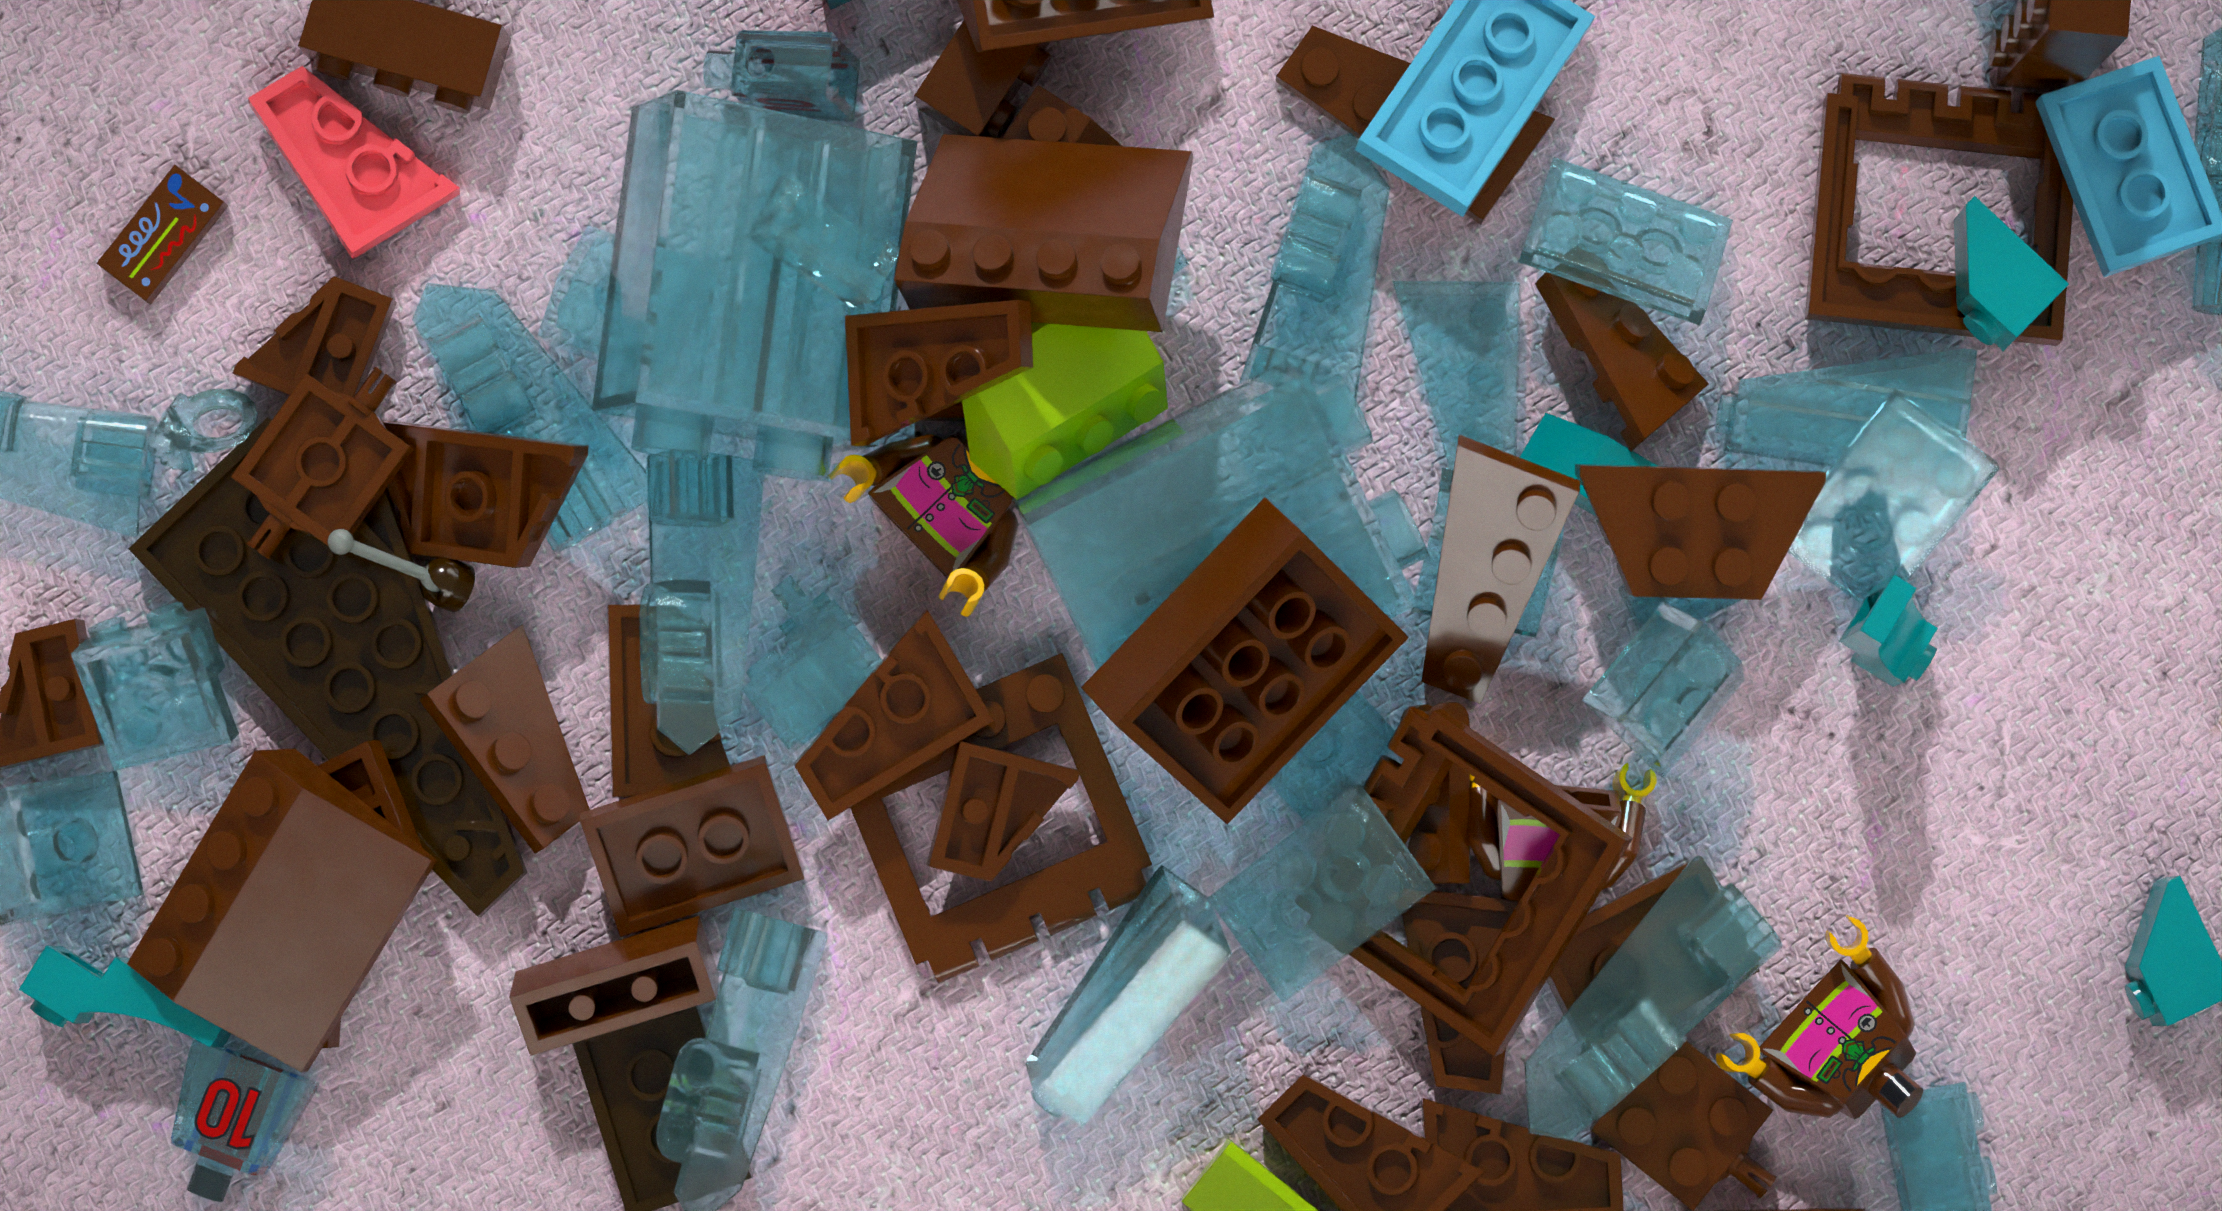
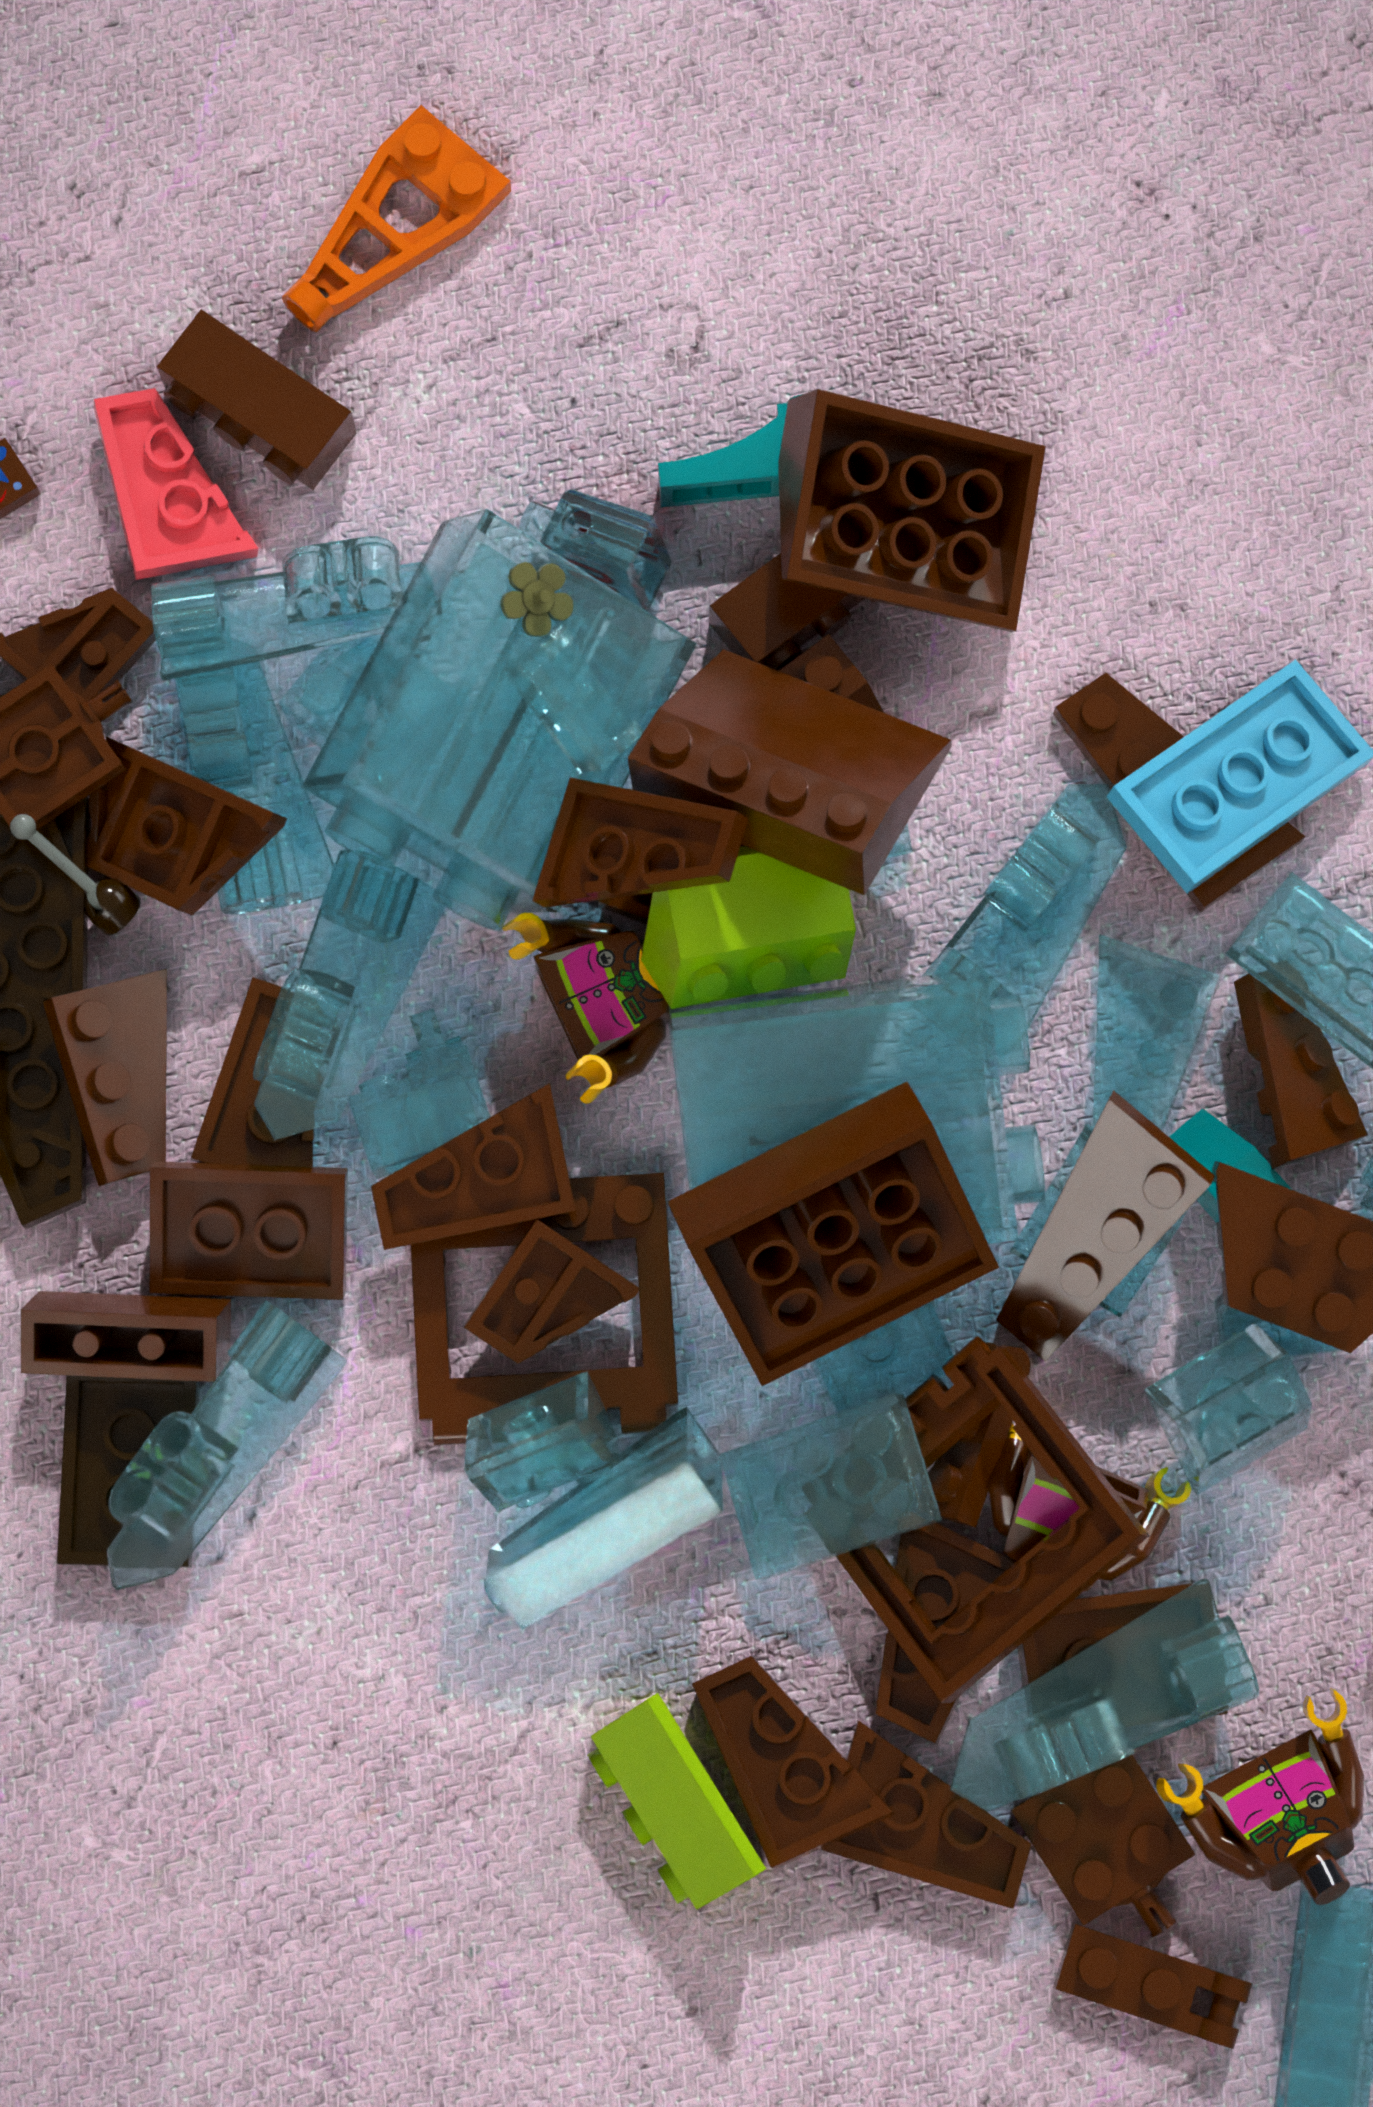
camera: 15 degrees right, 5 degrees down
none -> clear light blue panel [151,536,458,680]
none -> clear light blue slope [464,1371,619,1511]
none -> olive plant [500,562,573,637]

